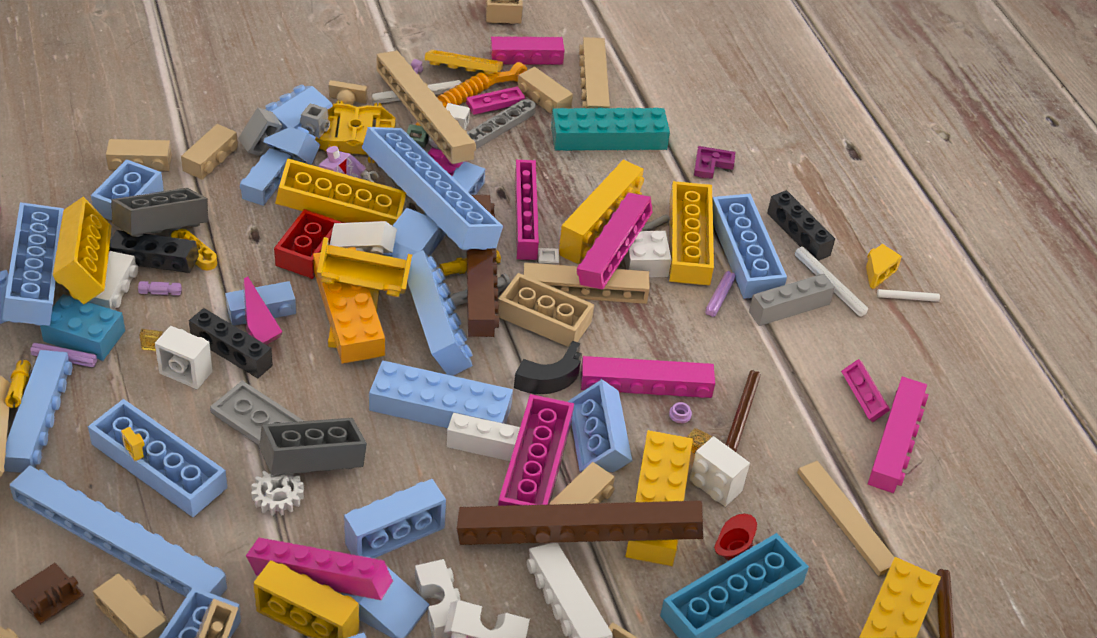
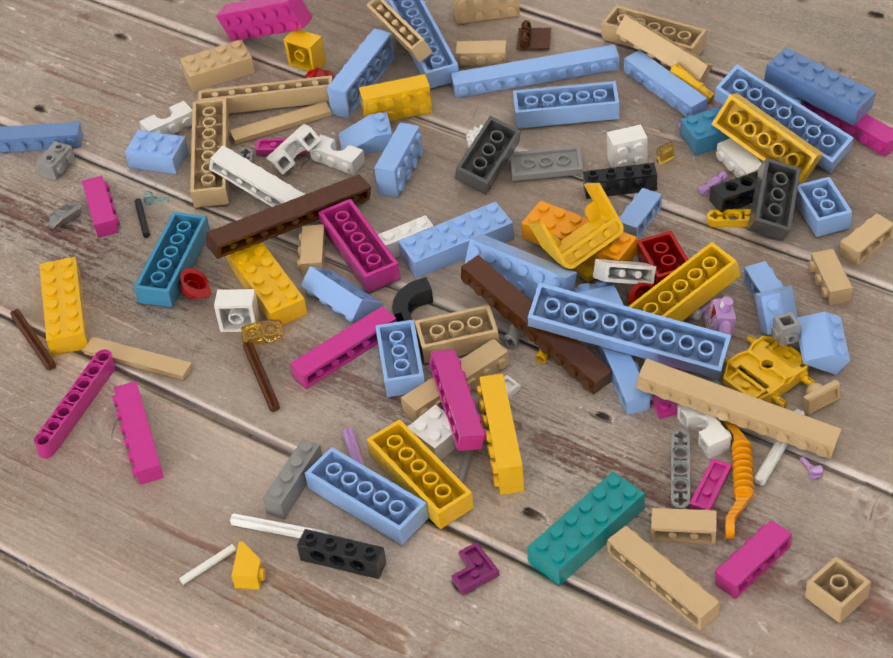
camera: 150 degrees right, 0 degrees up
yellow plate [121,426,145,461] -> none
light grey brick [238,107,283,156] -> none
dark pink slope [243,276,282,345] -> none
dark pink brick [246,537,393,600] -> none
yellow plate [424,49,503,75] -> none
dark pink brick [515,159,539,260] -> none
lavender plate [669,402,692,423] -> none
dark pink plate [841,359,890,423] -> none
none -> dark pink beam [34,349,116,458]
none -> light blue brick [375,319,424,398]

